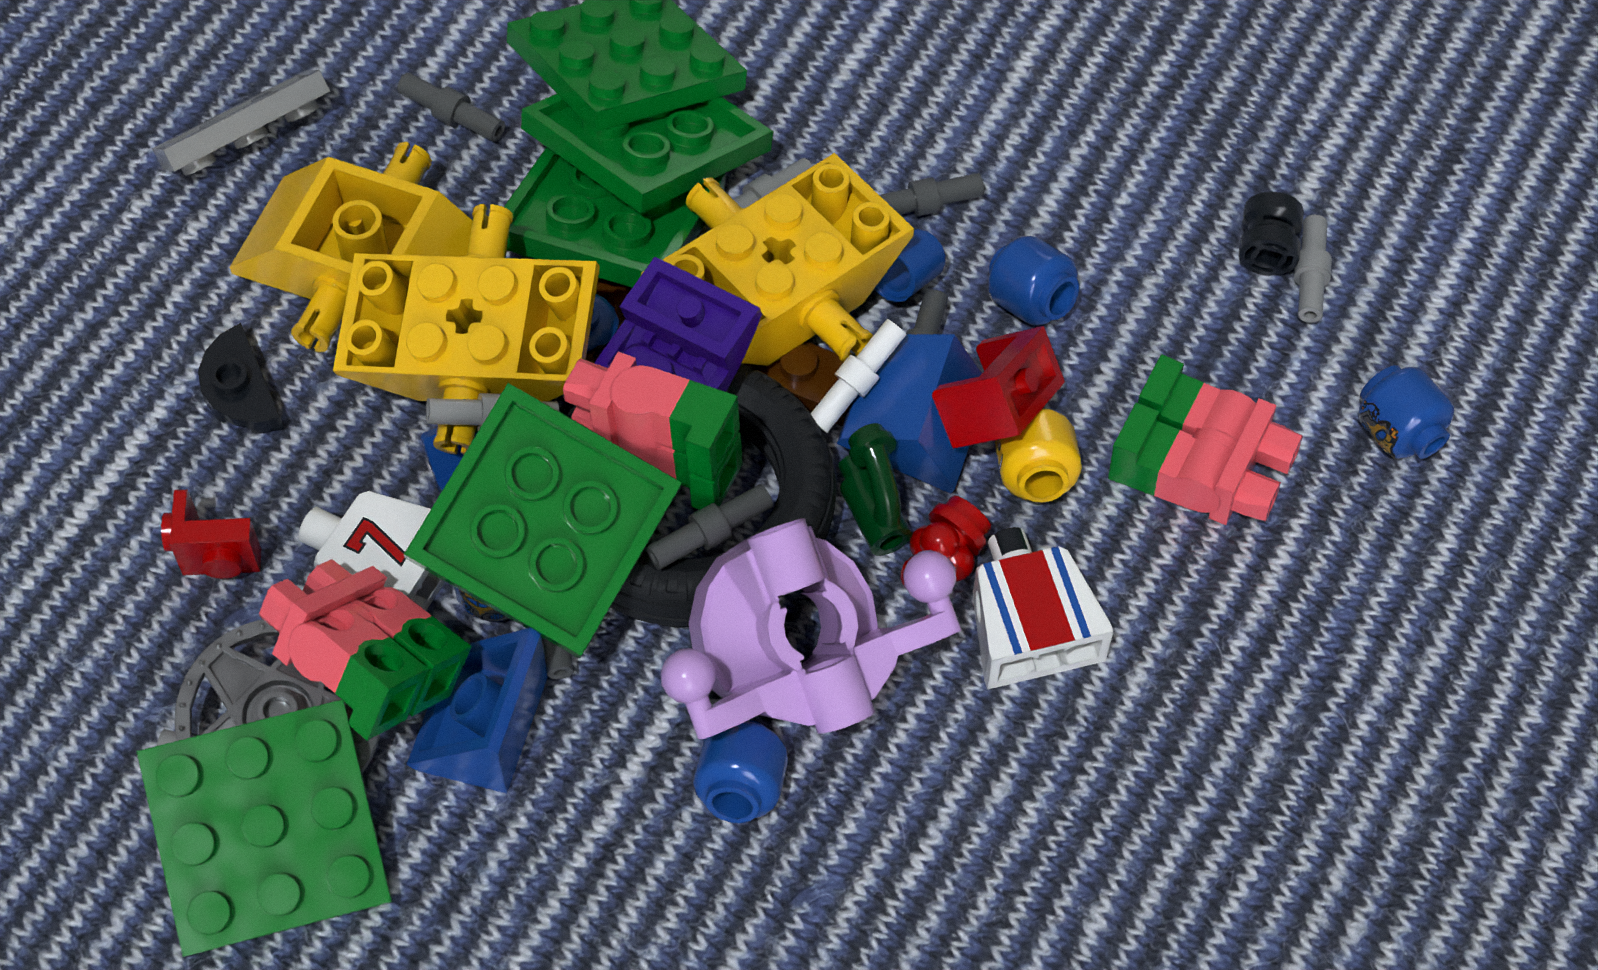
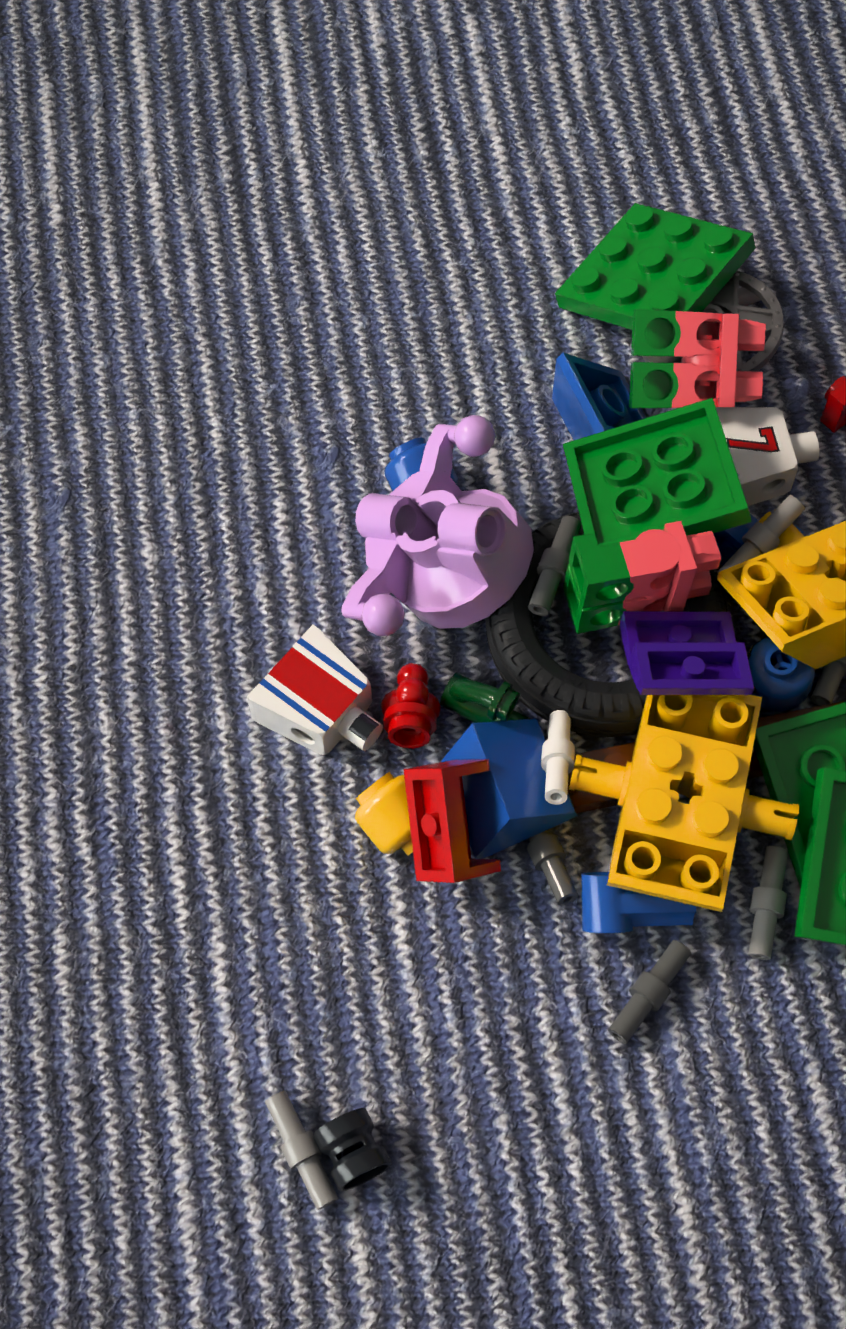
camera: 145 degrees right, 5 degrees up
blue head [988,236,1079,326] -> none
coral hips [1108,354,1303,525] -> none
blue head [1359,365,1454,459] -> none

